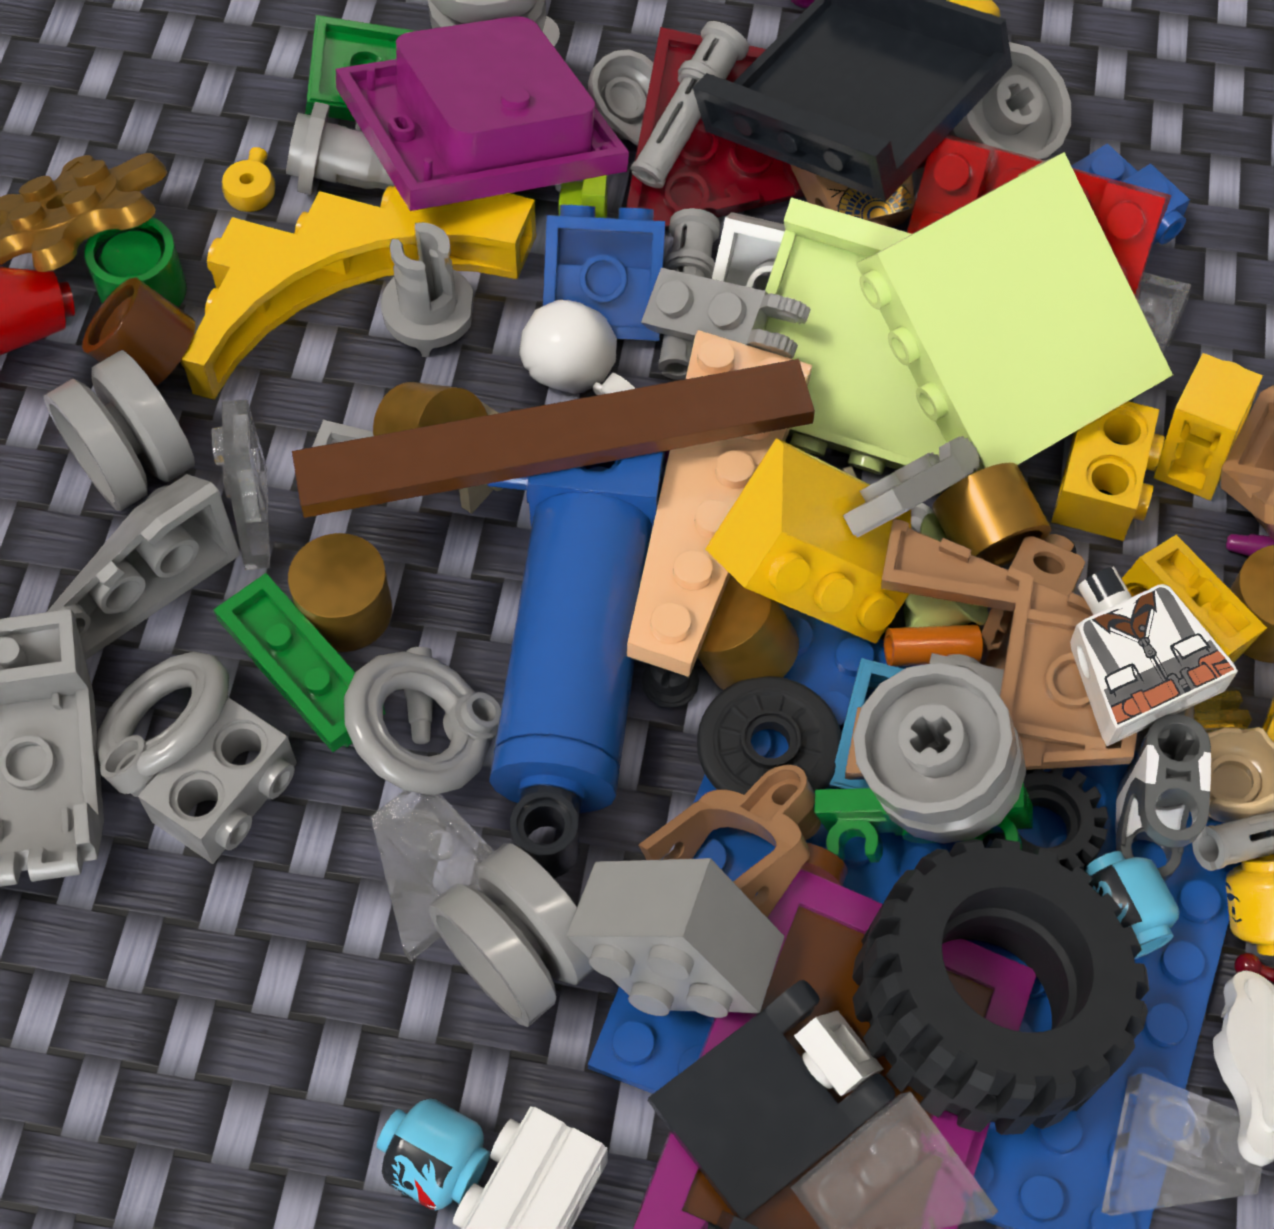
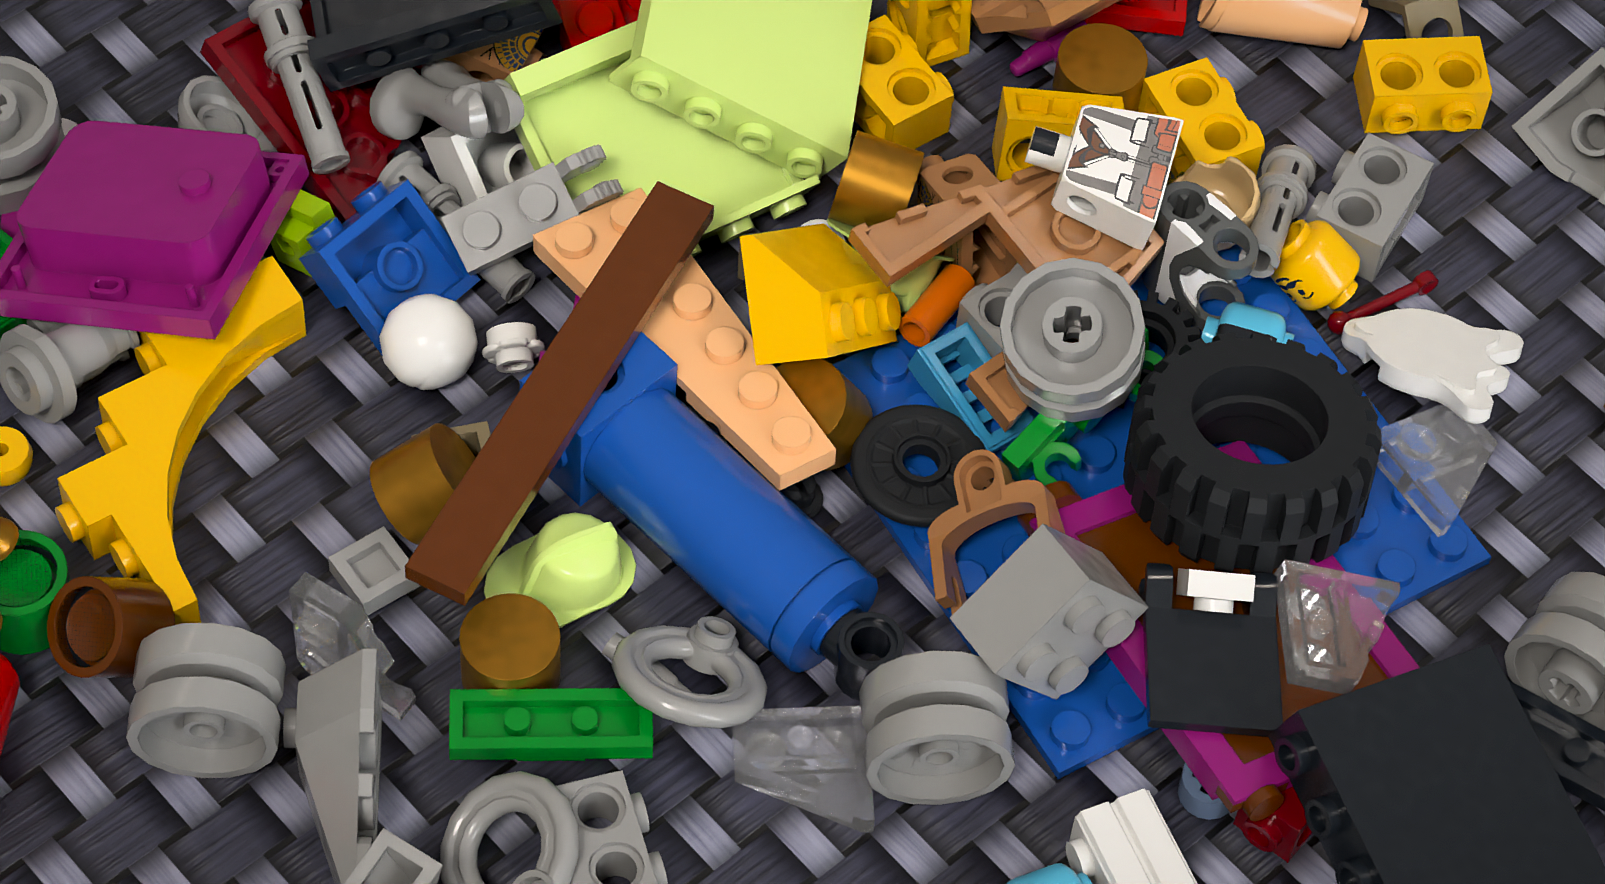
camera: 55 degrees left, 5 degrees down
light grey piece [381,222,474,357] -> none
light grey hinge [843,436,981,537] -> none
none -> light grey piece [369,59,524,140]
none -> yellowish green piece [484,512,636,628]

